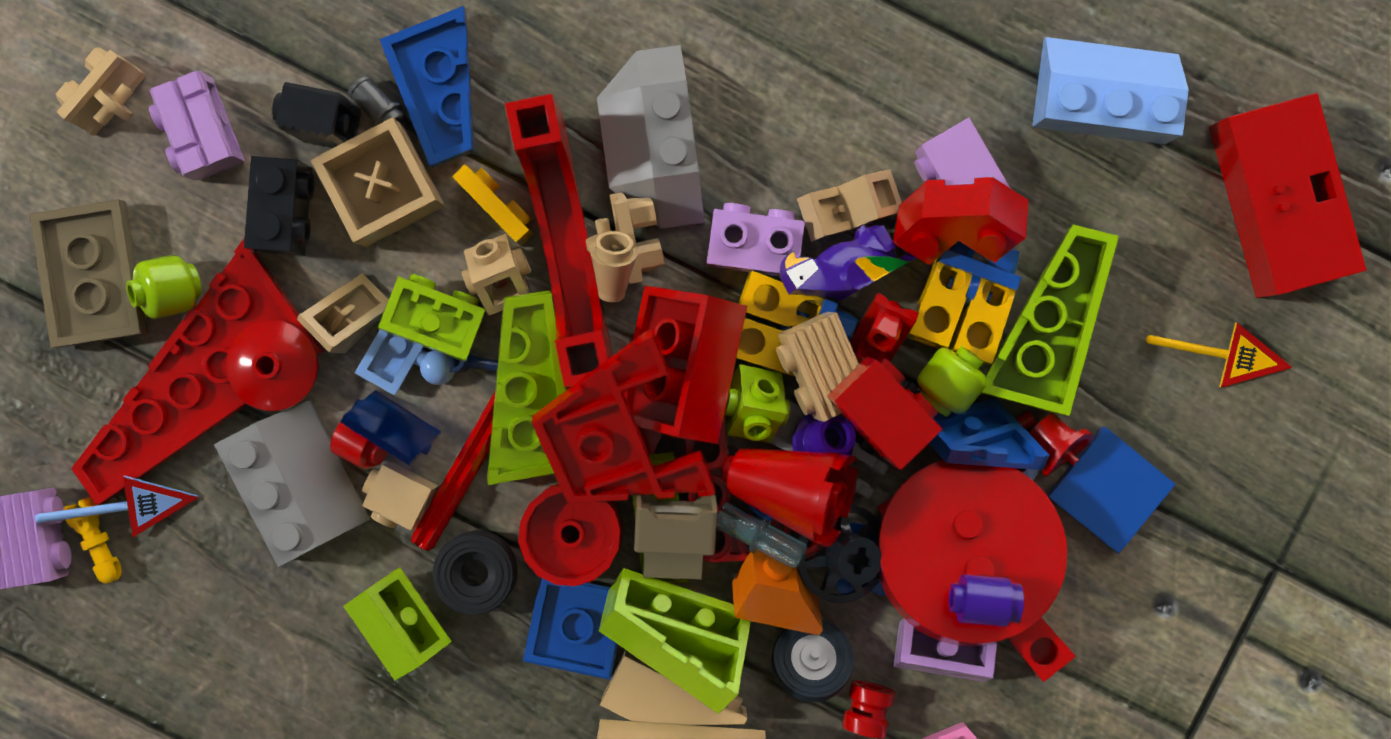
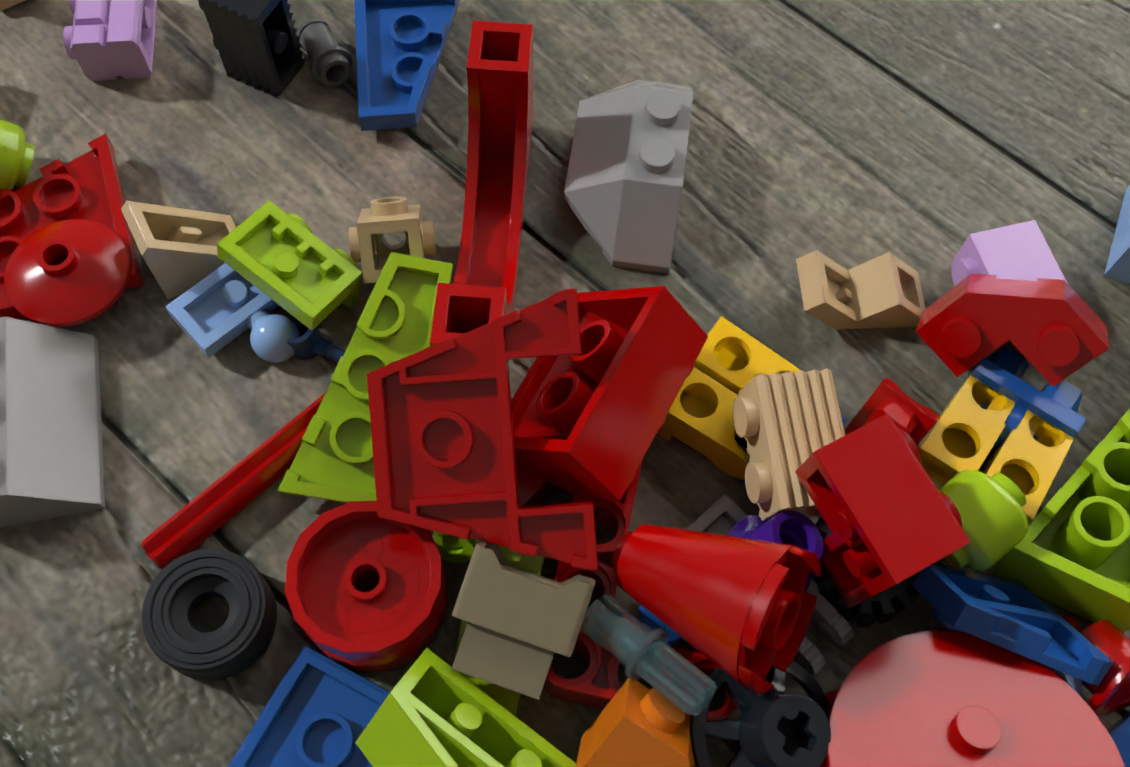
camera: 20 degrees right, 25 degrees down
black brick [244,156,315,256] -> none
tan brick [310,117,445,247] -> none
red plate [330,410,393,470] -> none
clear blue piece [340,390,441,466] -> none
lime brick [343,567,452,681] -> none
tan brick [362,462,439,530] -> none
yellow plate [452,164,534,246] -> none
tan hips [586,192,665,284] -> none
tan cone [590,231,637,302] -> none
lavender brick [706,203,805,277] -> none
lime brick [724,364,790,443] -> none
dark purple animal [780,225,917,301] -> none

